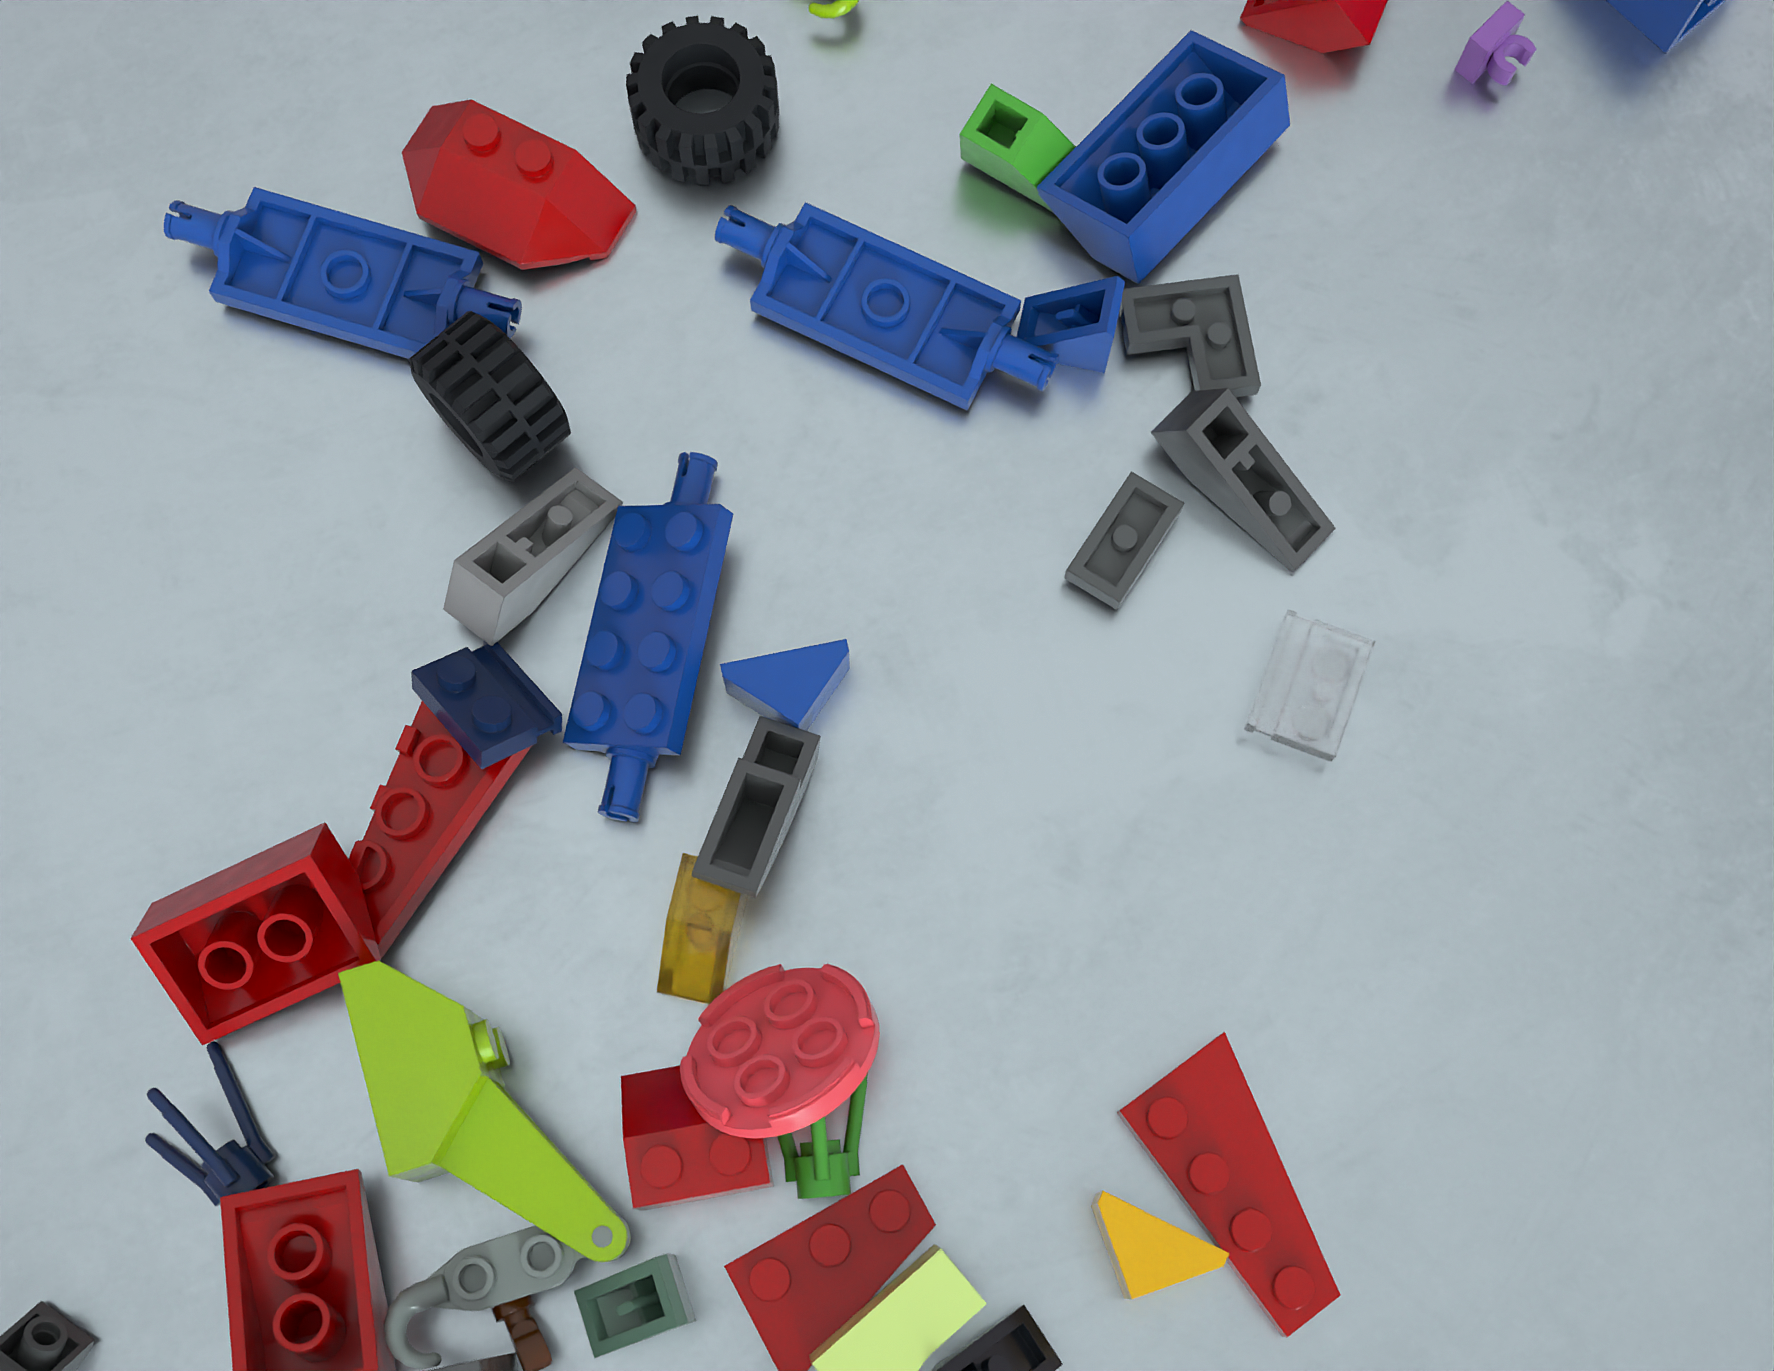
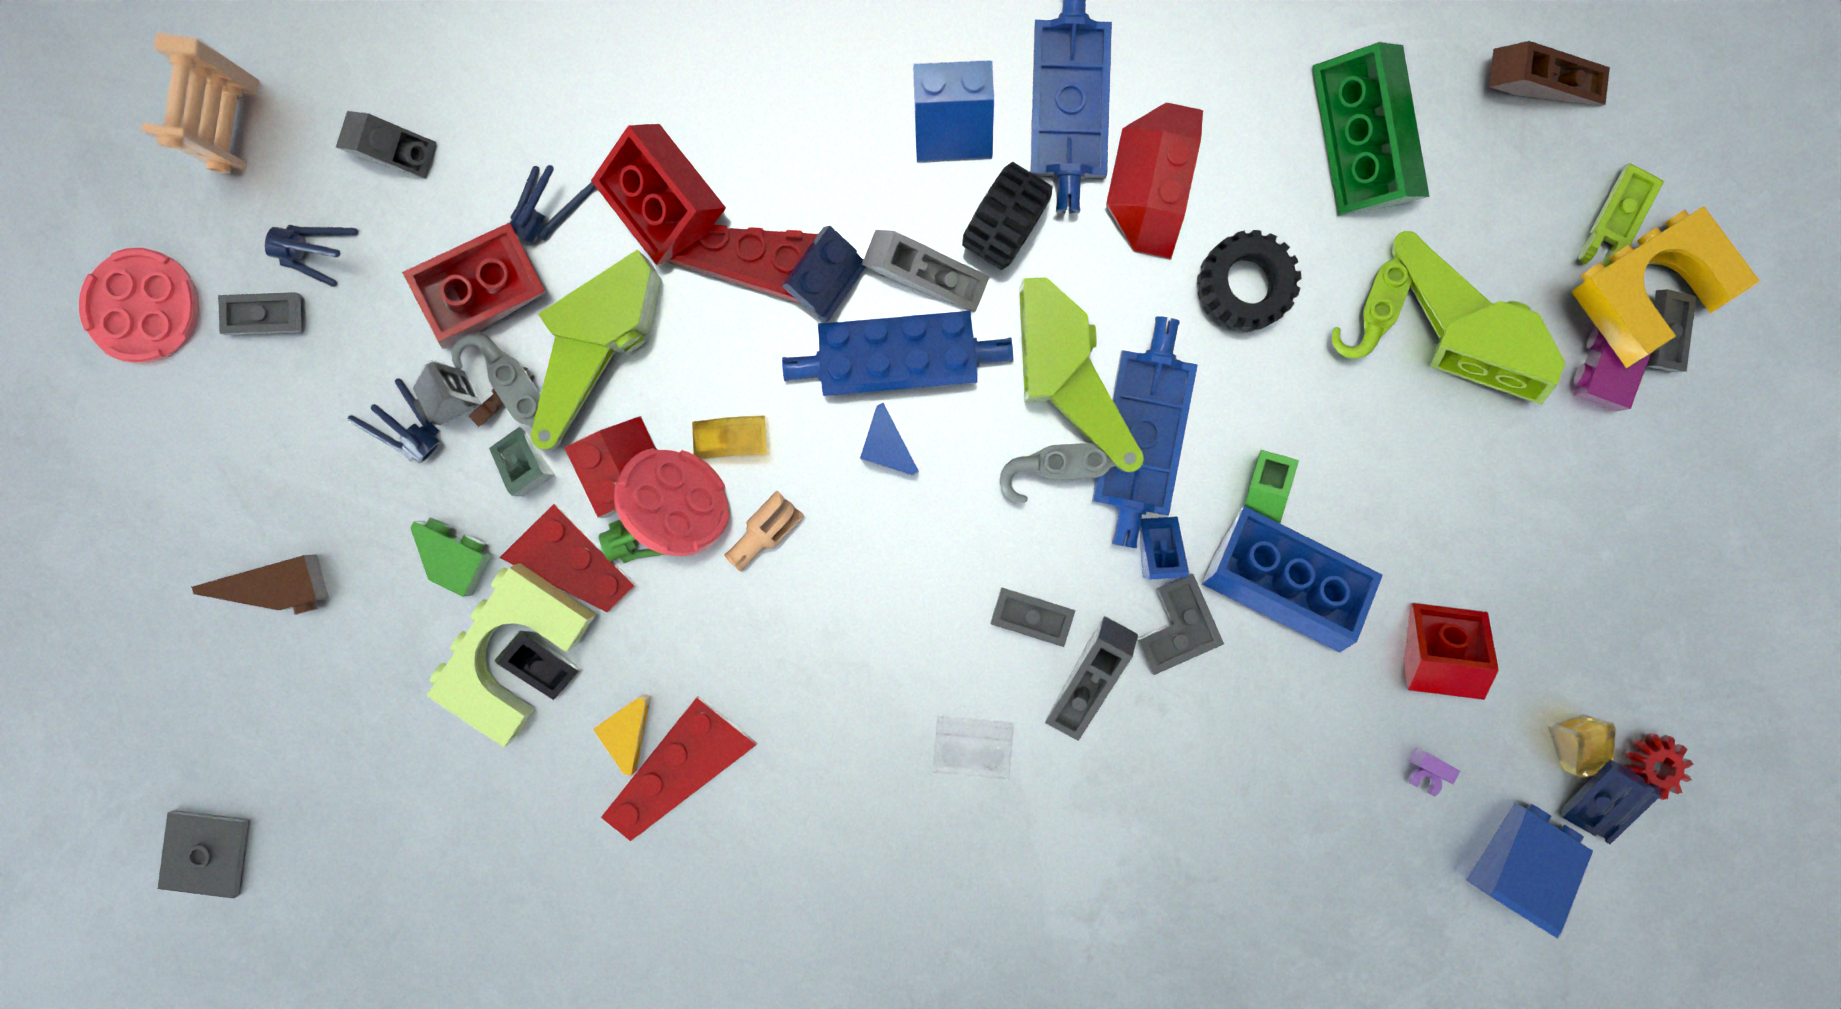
camera: 75 degrees right, 15 degrees up
dark grey slope [692,716,821,898] -> none
none -> light nougat arm [724,490,804,572]
none -> blue slope [913,60,995,162]
none -> lime slope [1000,277,1144,503]

